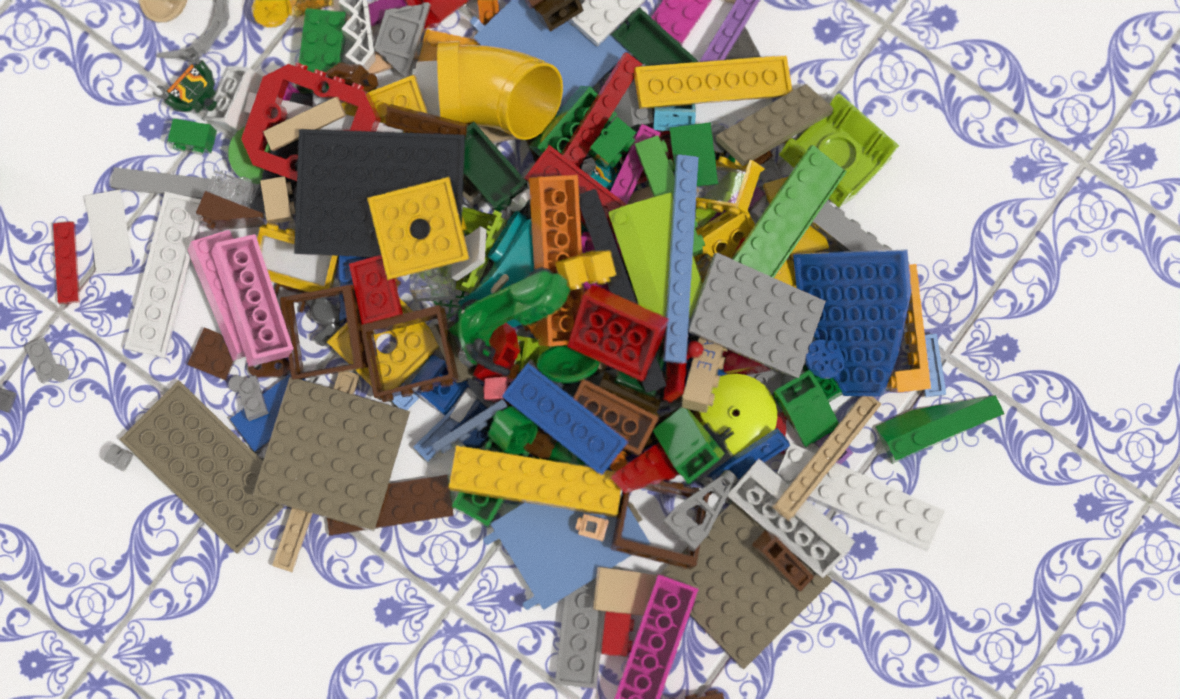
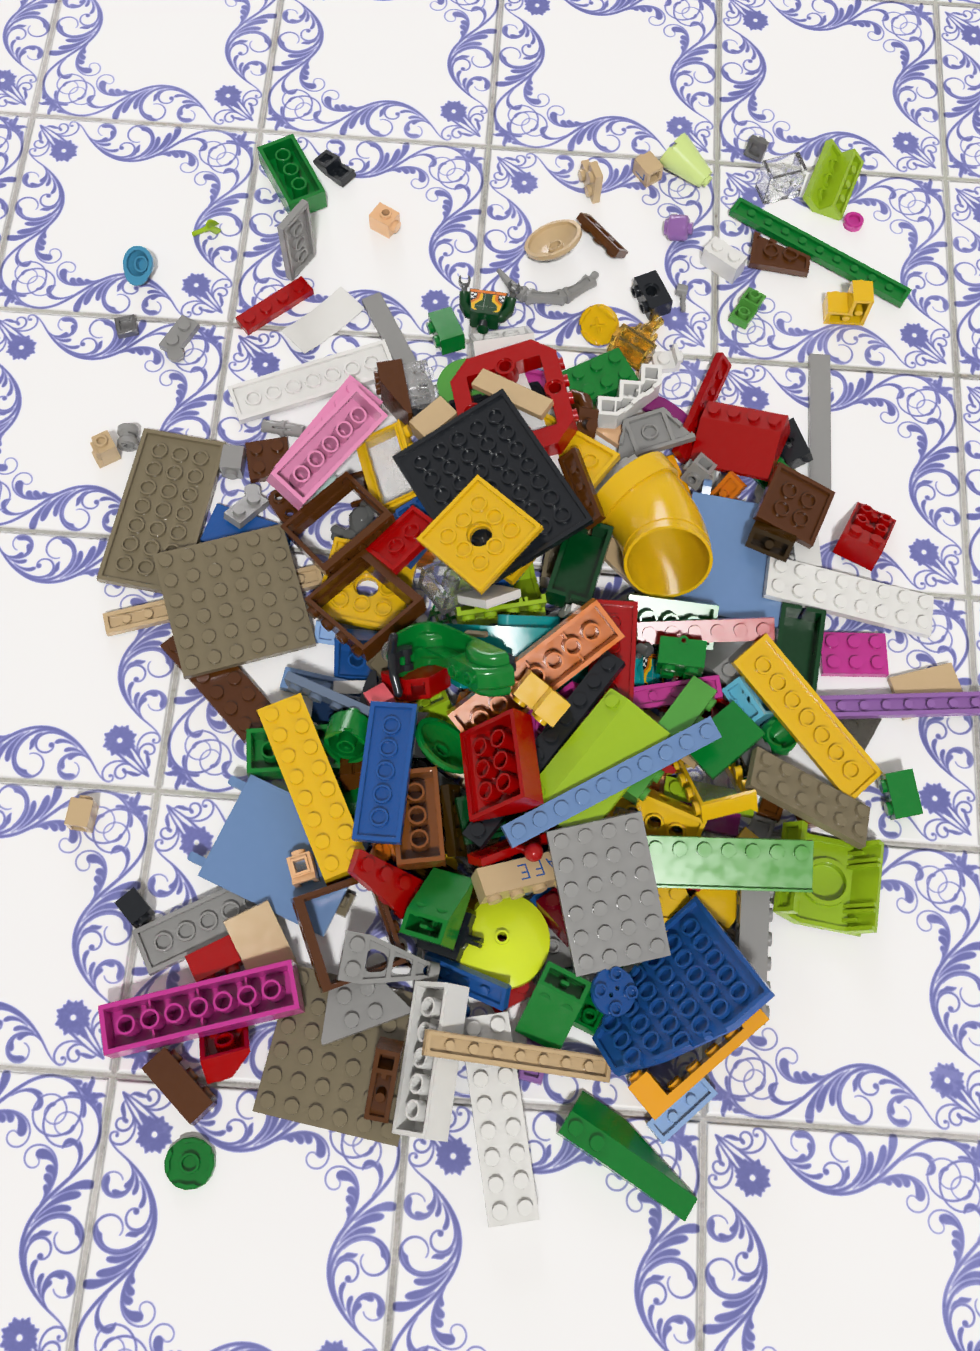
camera: 55 degrees right, 10 degrees down
none -> tan brick [64,795,99,833]
none -> tan window [90,430,121,469]
none -> black brick [114,887,155,928]
none -> red slope [199,1026,251,1084]
none -> light grey brick [219,444,247,480]
none -> light grey pin [261,419,305,437]
none -> light grey tile [277,199,316,281]
none -> light grey wing [321,983,411,1046]
none -> light nougat brick [369,202,401,239]
none -> light grey brick [680,452,717,491]
none -> green hair [760,716,797,756]
none -> green brick [878,768,923,820]

